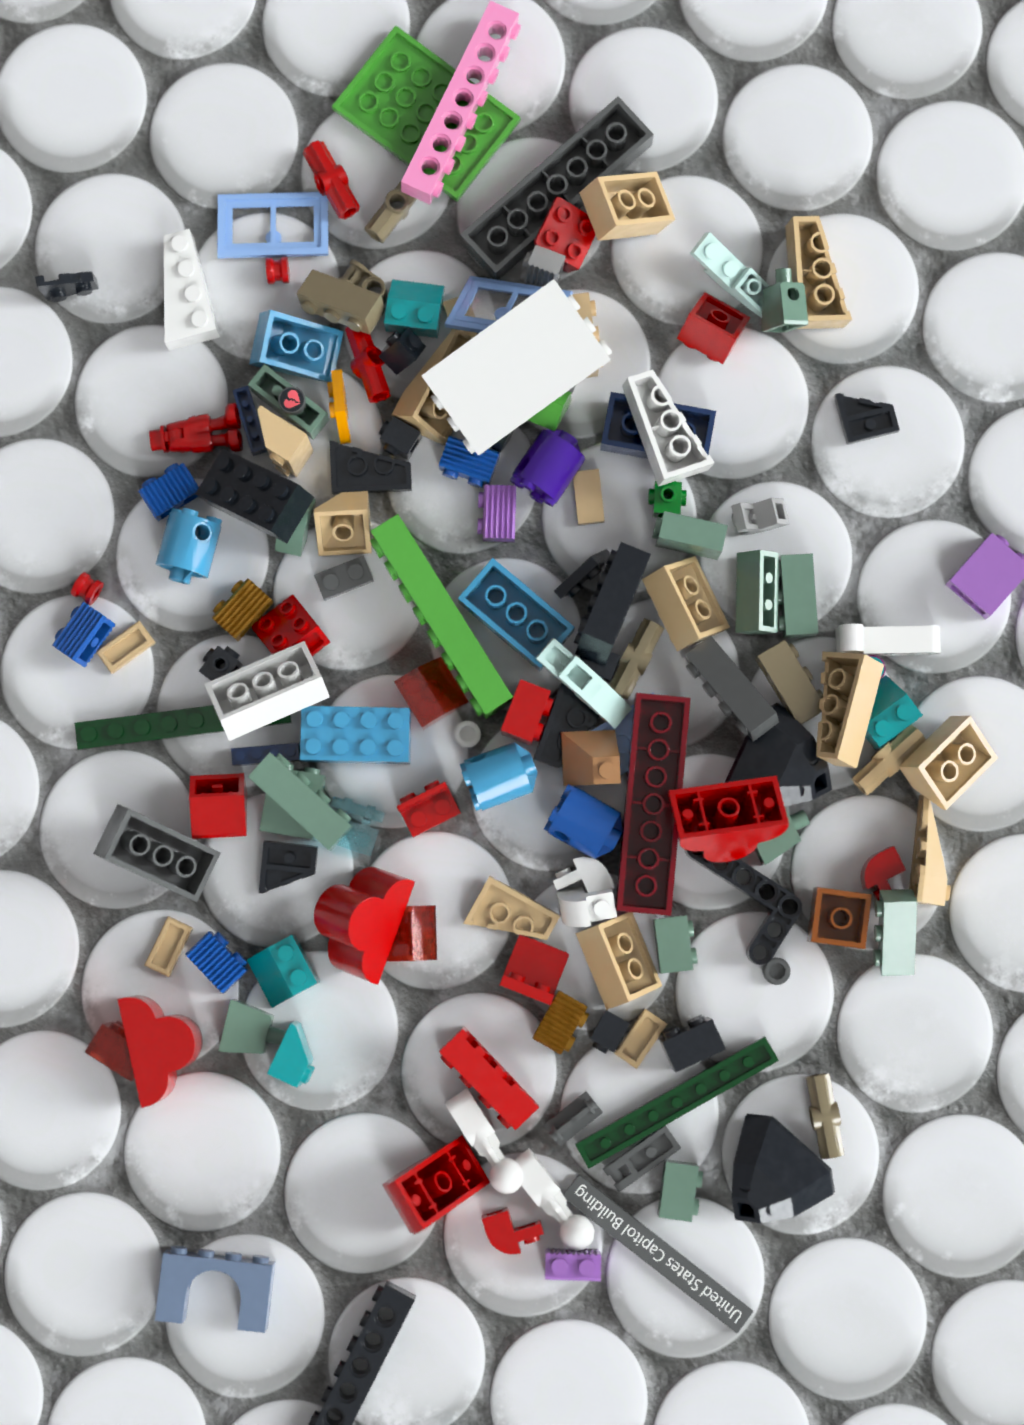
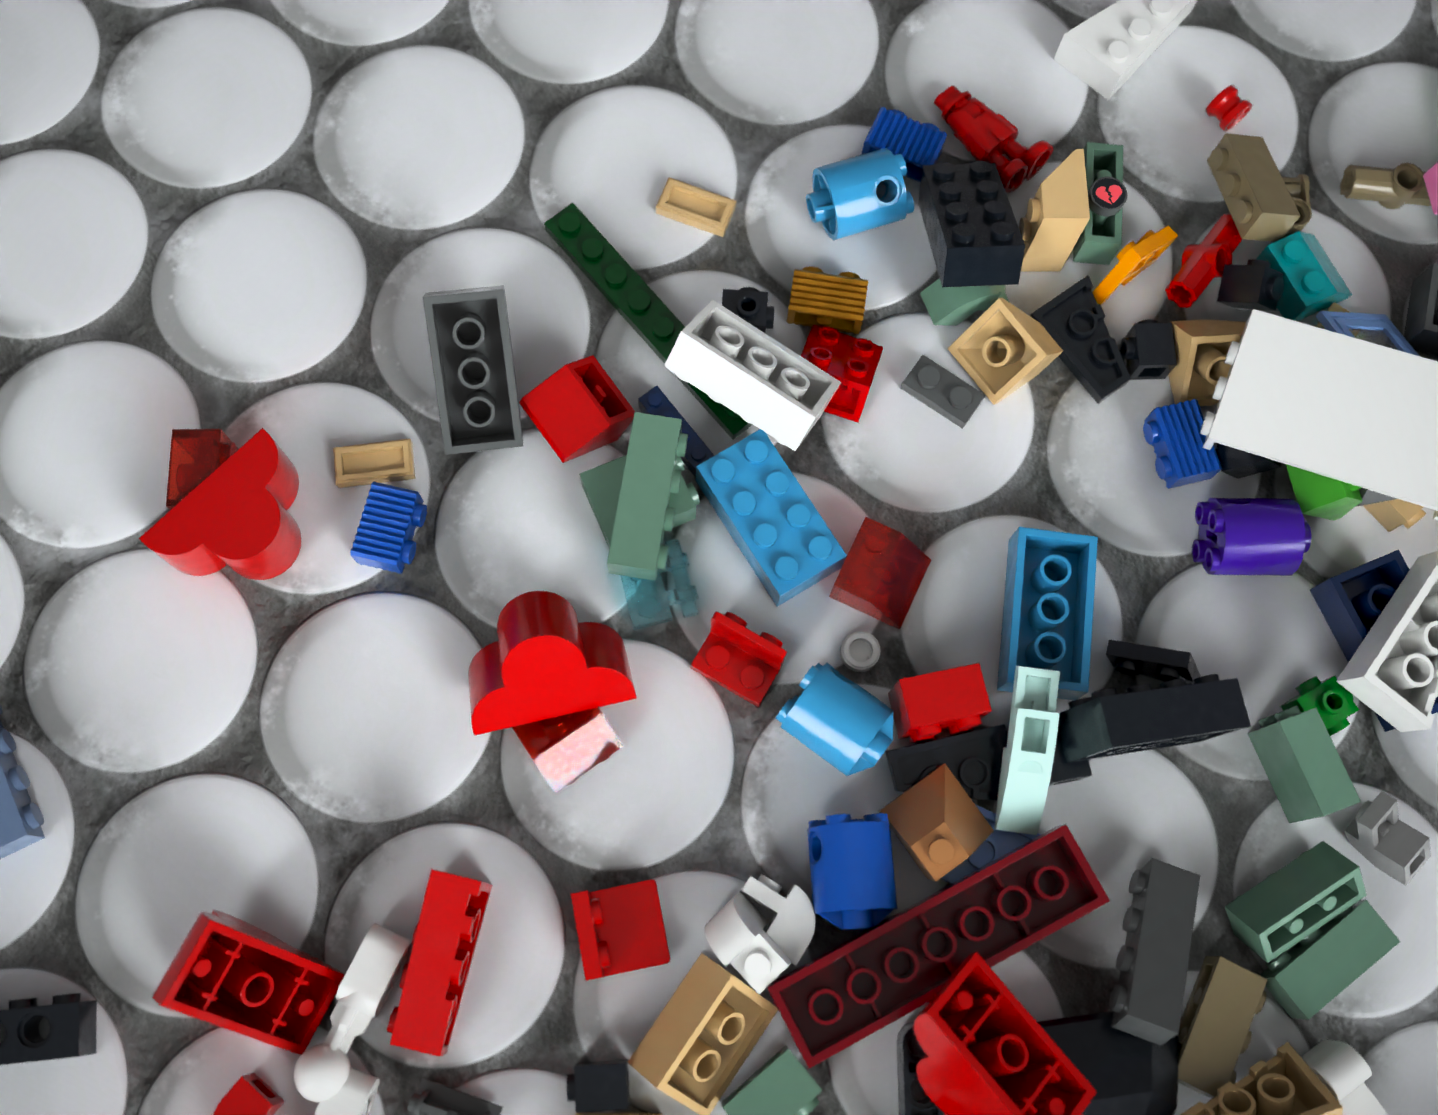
camera: 50 degrees right, 10 degrees down
blue brick [52,601,115,667] -> none
red wheel [71,572,104,605] -> none
light blue door [217,192,329,259] -> none
sand green torso [218,999,287,1054] -> none
dark blue piece [232,386,268,456] -> none
teal slope [247,934,320,1008] -> none
dark azure slope [249,310,344,382] -> none
black wing [259,840,318,894] -> none
teal slope [267,1021,315,1088] -> none
red piece [303,140,360,220] -> none
bright green brick [369,514,513,719] -> none
tan wing [463,876,561,940] -> none
medium lavender brick [477,485,516,542] -> none
pearl gold brick [532,990,589,1055] -> none
tan tile [573,469,605,526] -> none
dark tan piece [609,618,665,700] -> none
tan slope [642,556,730,651] -> none

